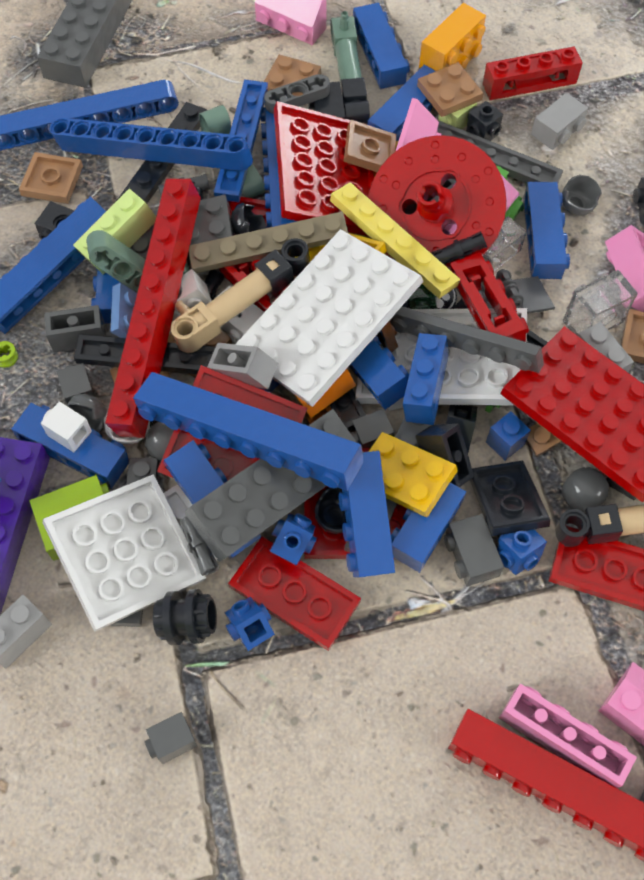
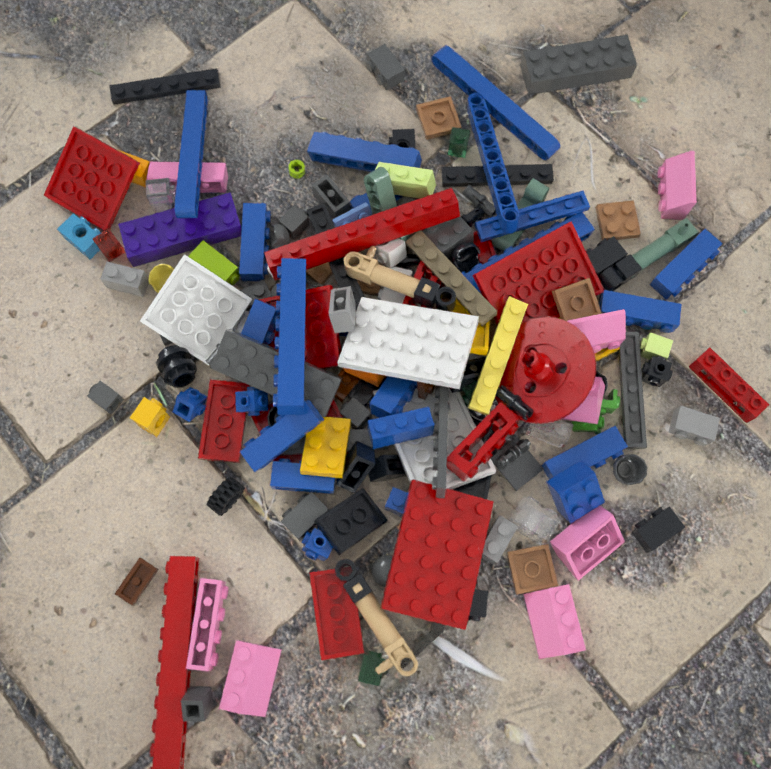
camera: 60 degrees right, 10 degrees up
white brick [41,402,92,452] -> none
dark grey beam [265,74,330,114] -> none
medium nougat plate [417,62,484,117] -> none
light orange brick [419,2,486,71] -> none
none -> reddish brown plate [115,557,159,606]
none -> yellow brick [130,397,170,437]
none -> light yellow hair [148,264,174,293]
none -> black tyre [206,476,245,516]
none -> clear green brick [447,127,471,158]
none -> blue brick [546,460,605,524]

